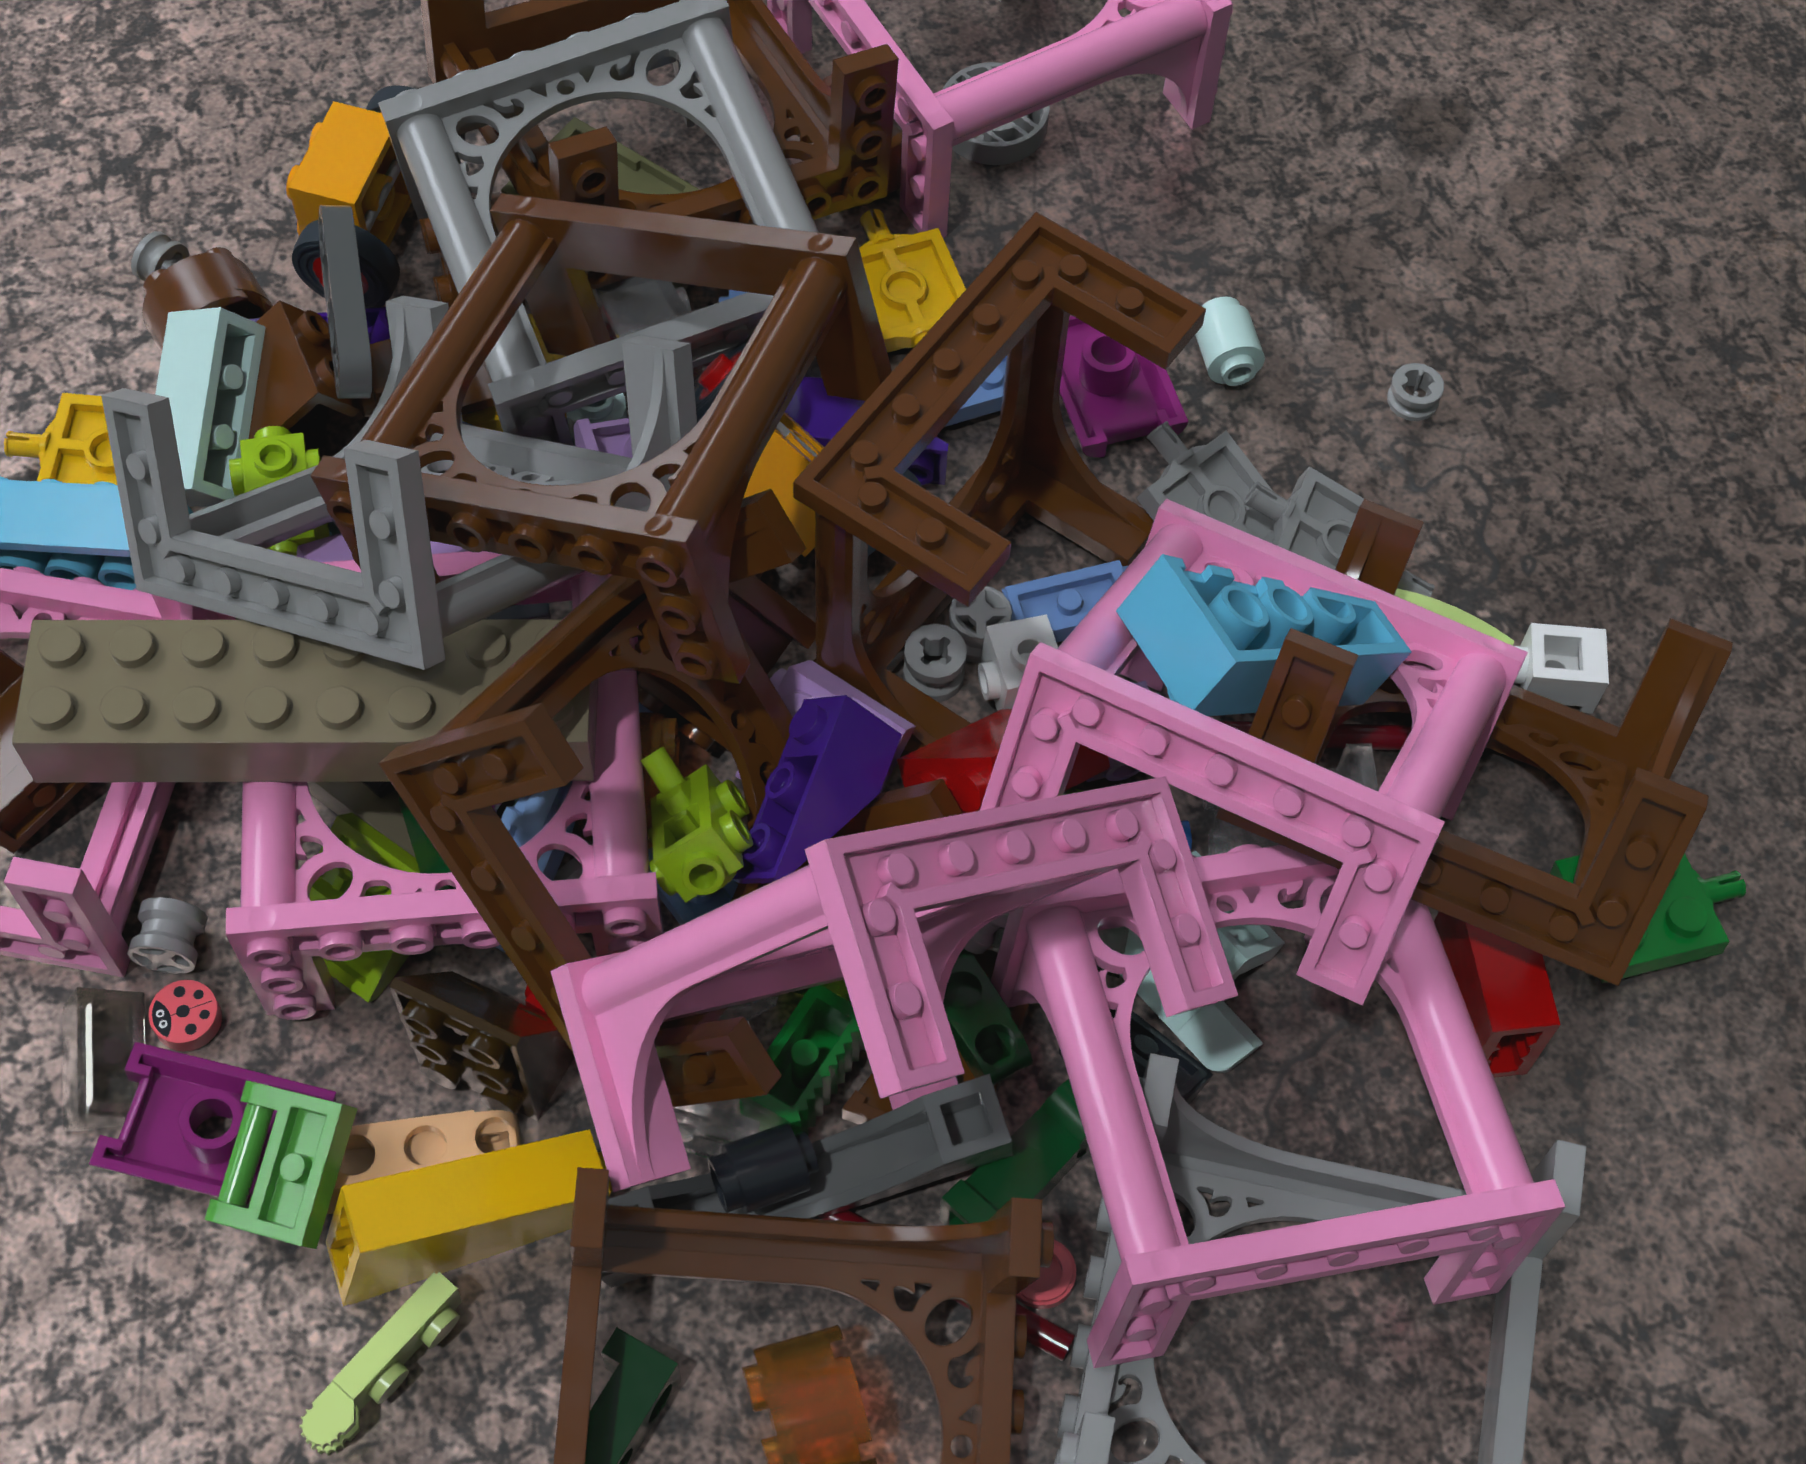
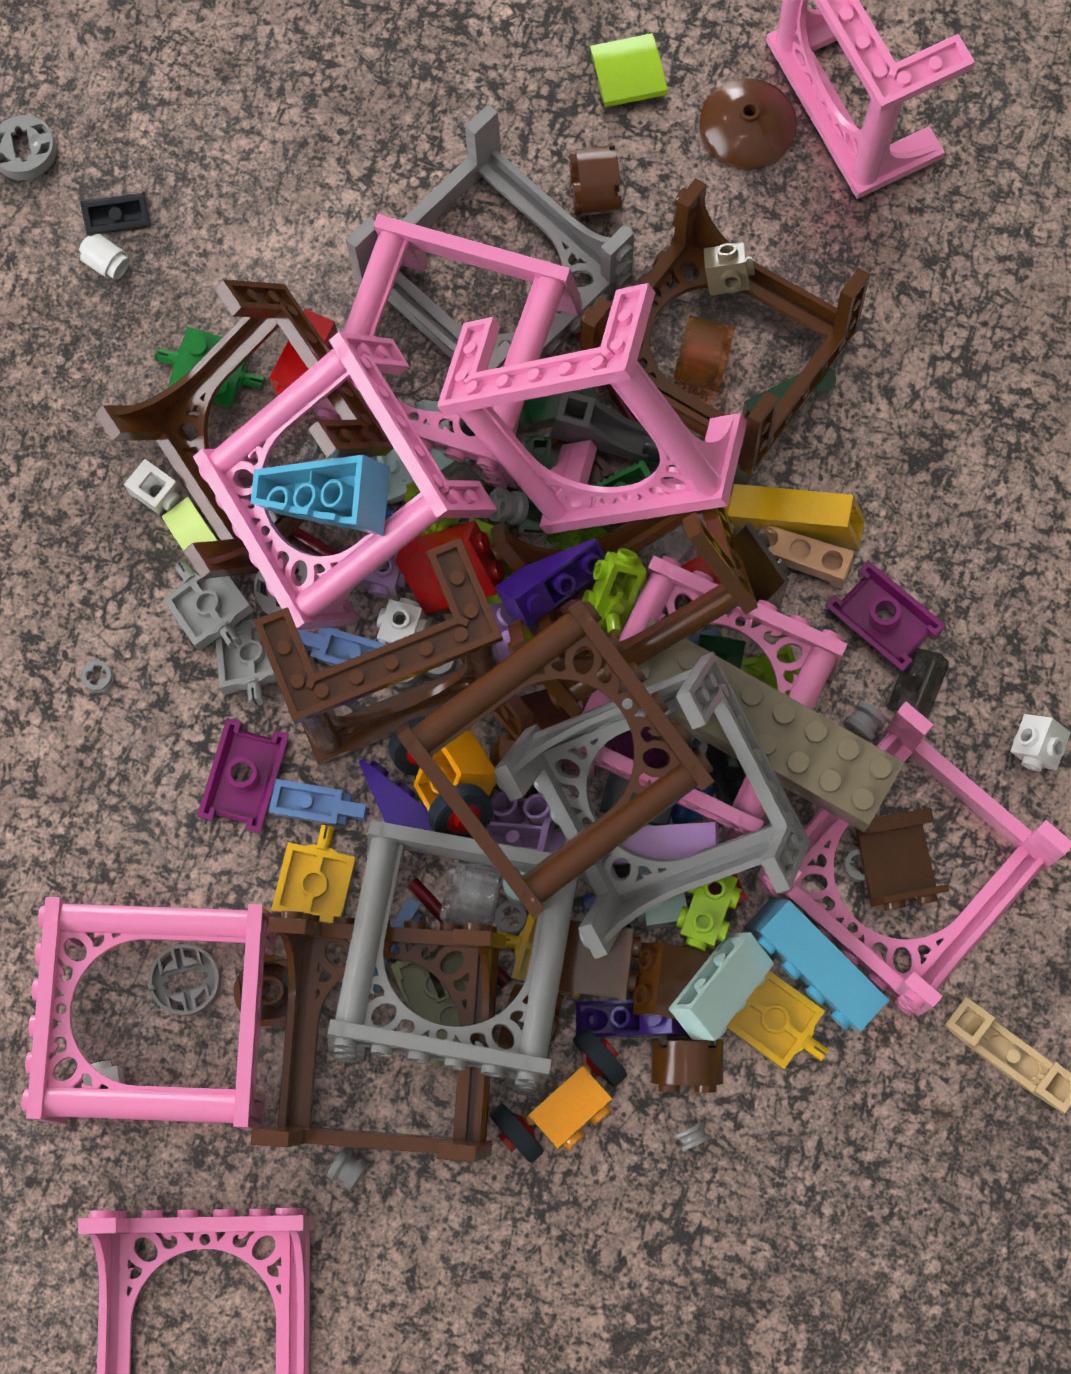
camera: 140 degrees left, 15 degrees up
coral tile [149,980,222,1051] -> none
bright green plate [204,1080,358,1249] -> none
yellowish green hinge [299,1272,462,1456] -> none
dark grey beam [318,205,372,399] -> none
light aqua brick [1195,296,1265,386] -> none

